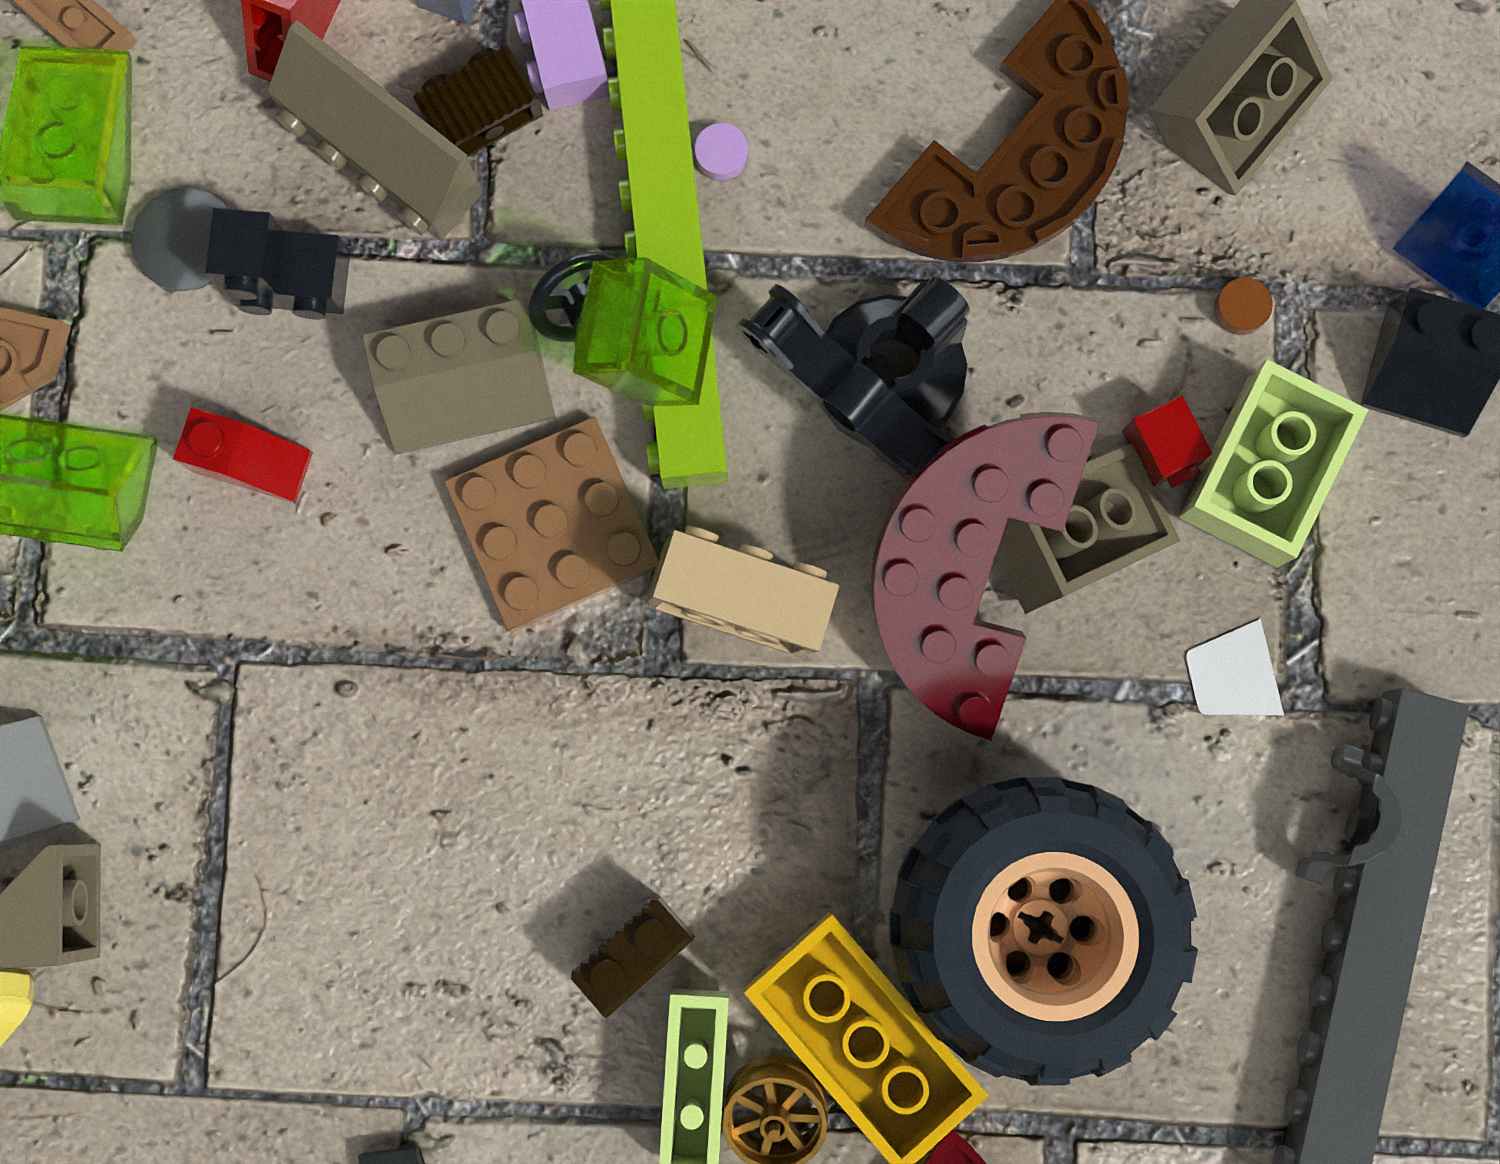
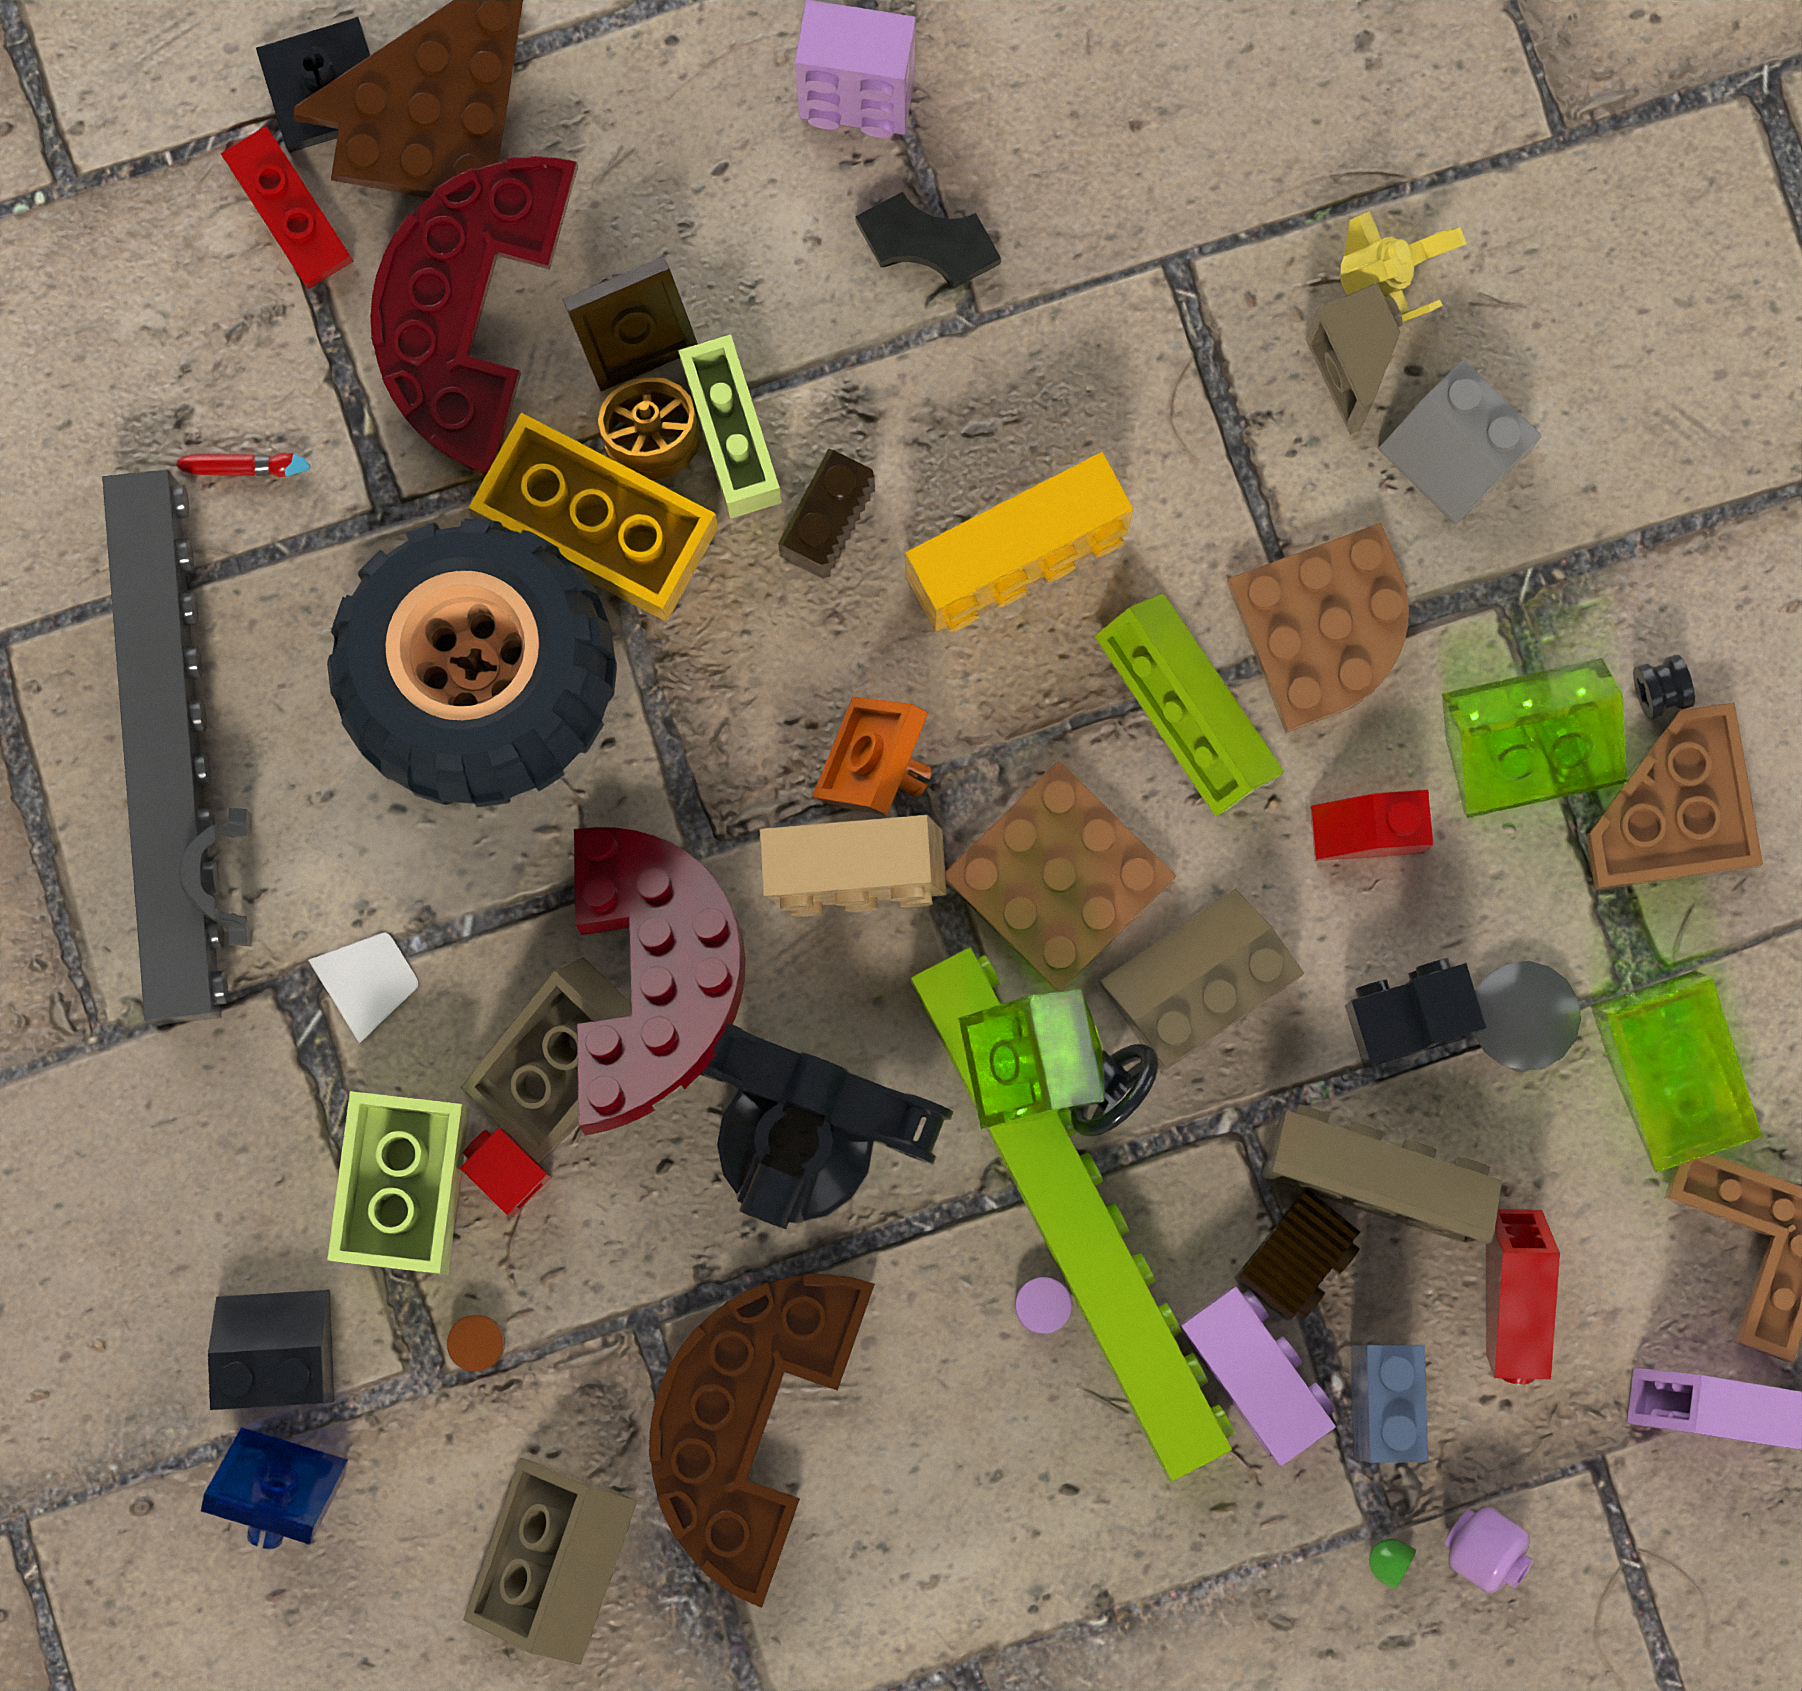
camera: 160 degrees right, 0 degrees up
none -> orange tile [812,696,931,815]
none -> yellow brick [905,451,1134,632]
none -> lime panel [1094,594,1284,817]
none -> medium nougat plate [1227,523,1409,733]

